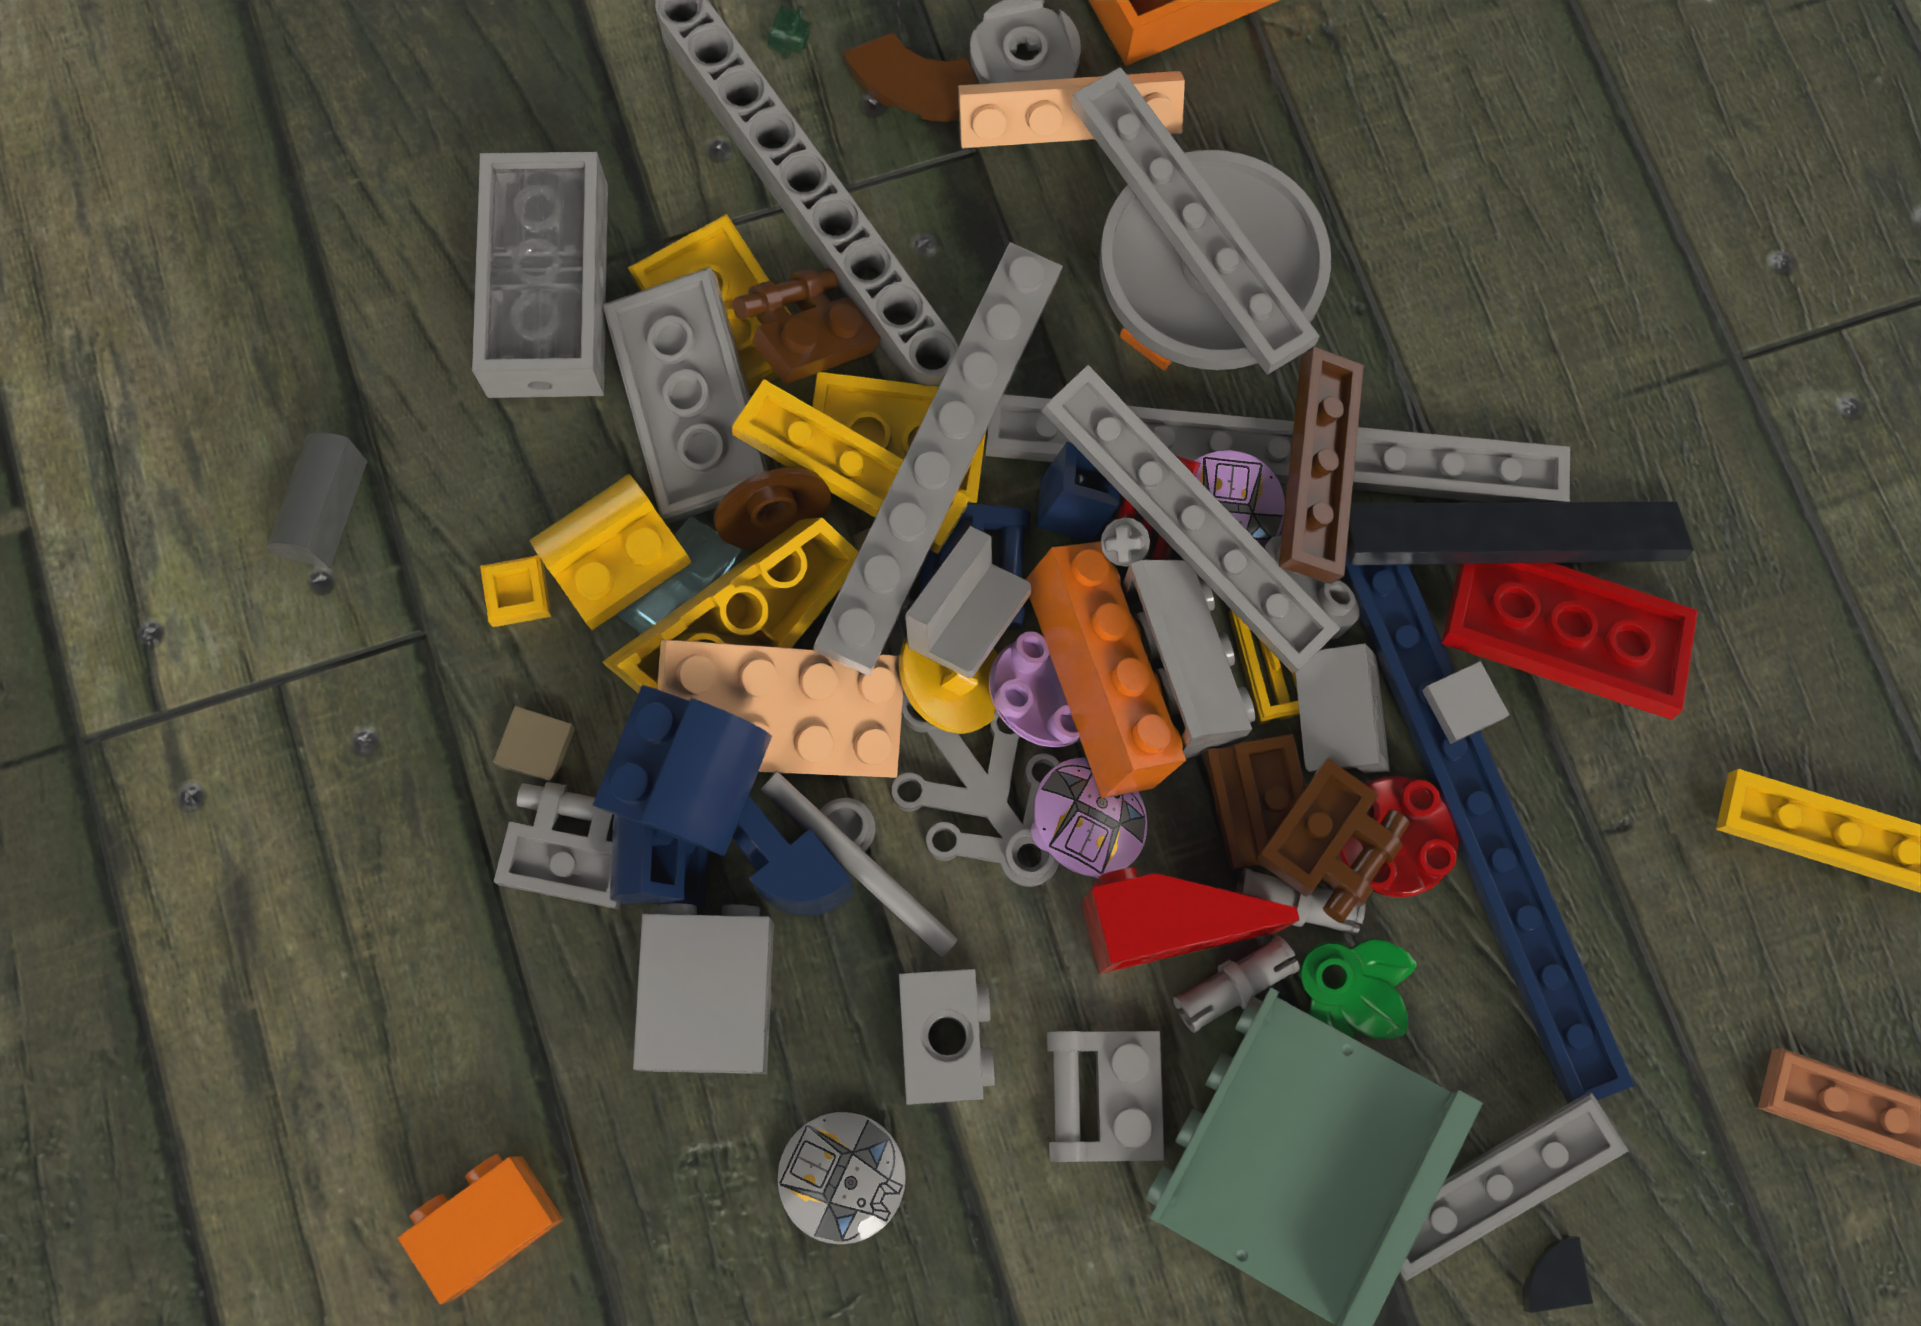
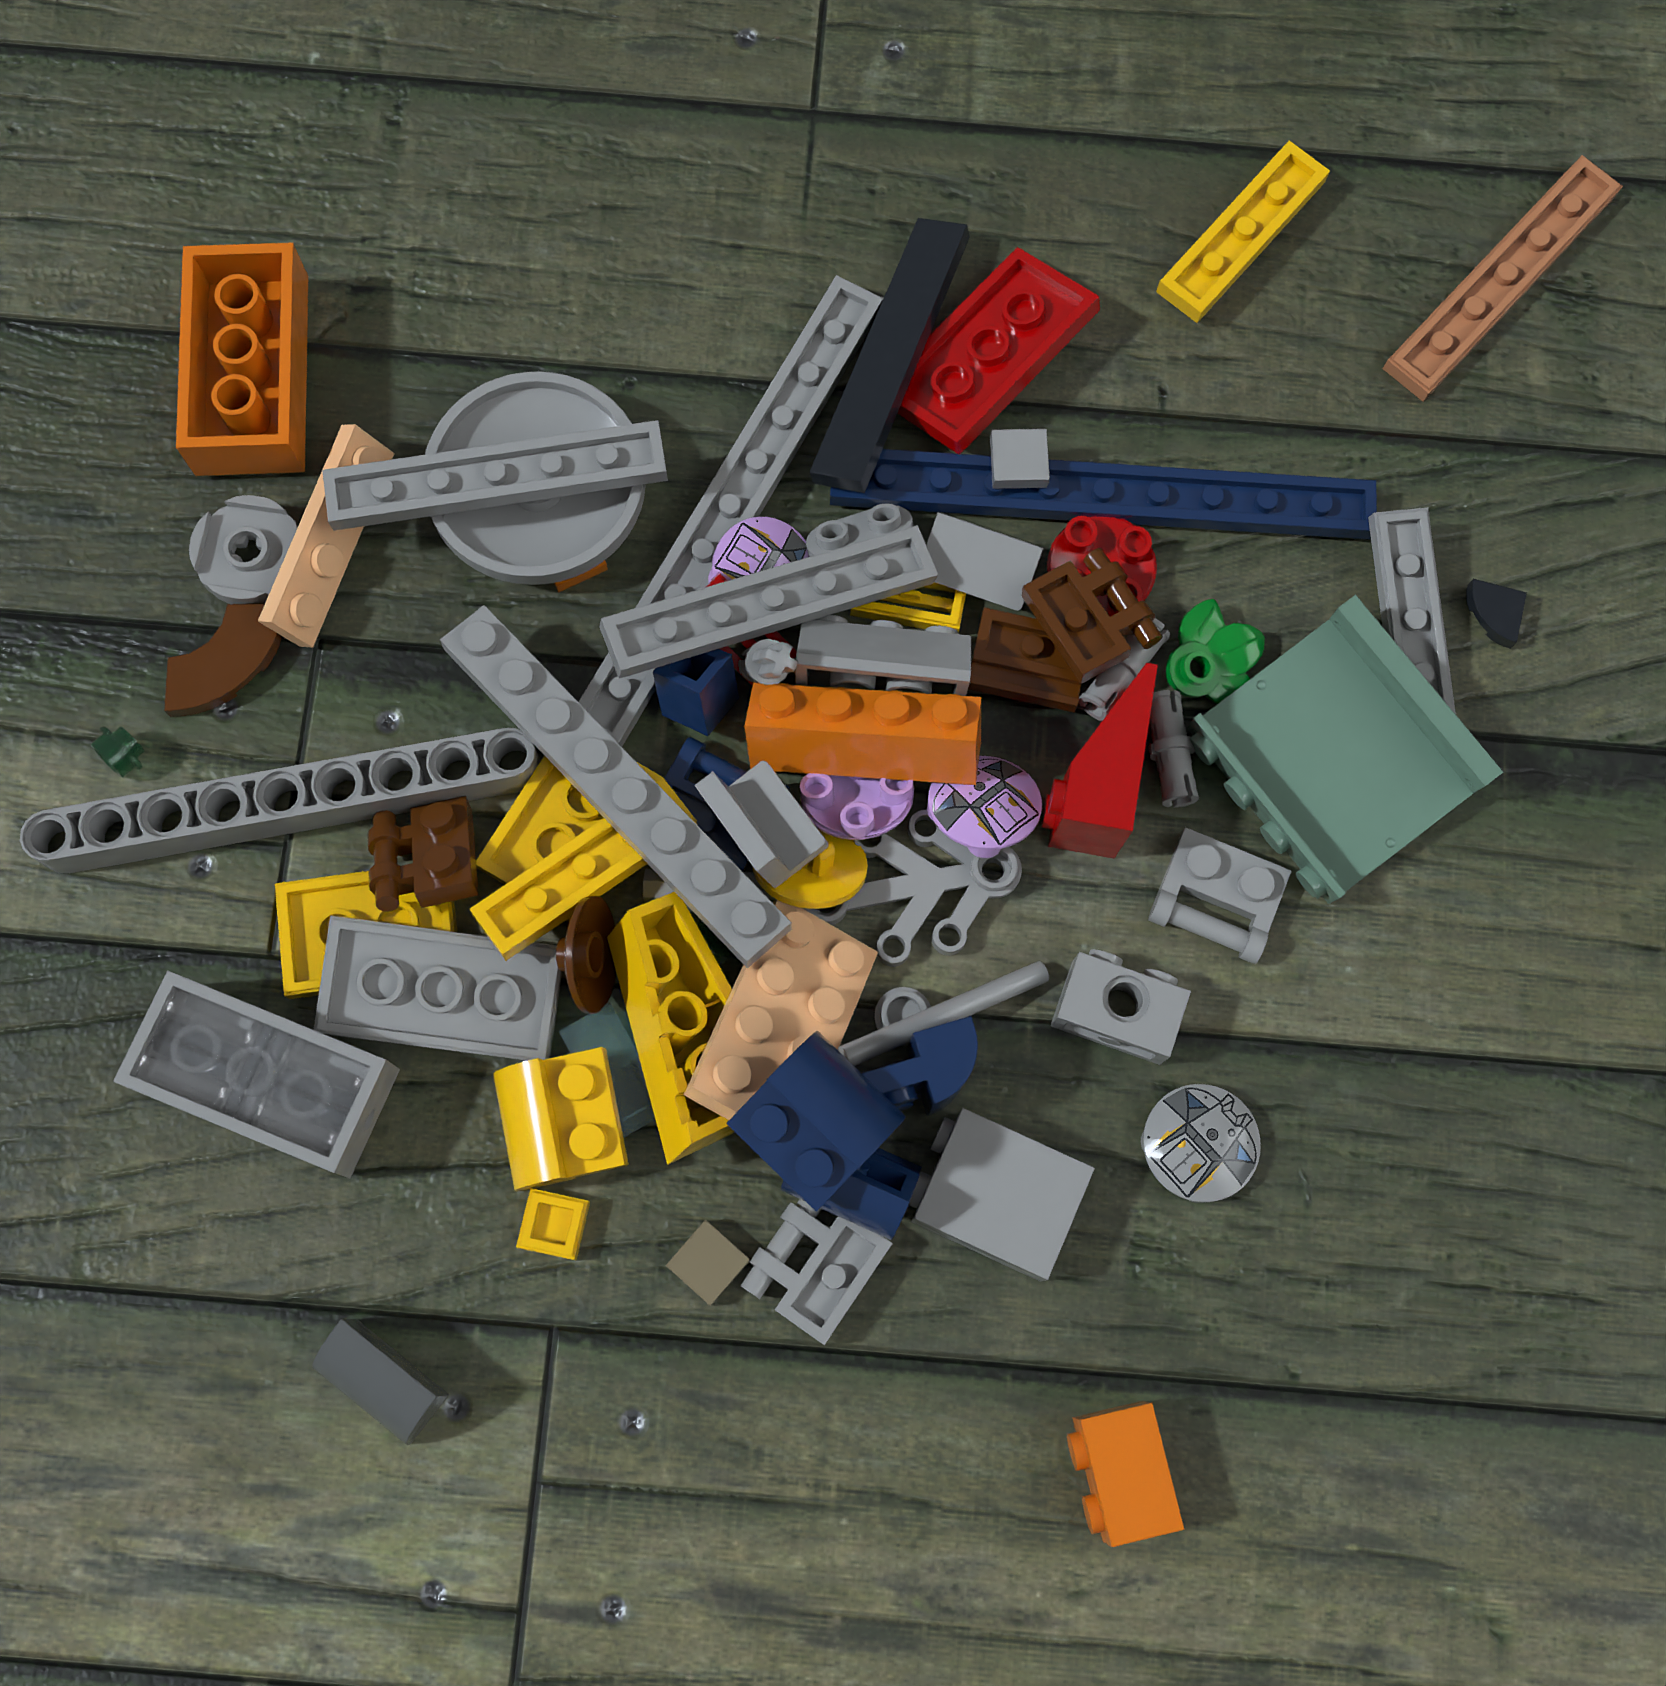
camera: 65 degrees left, 0 degrees up
reddish brown plate [1279,346,1364,584] -> none

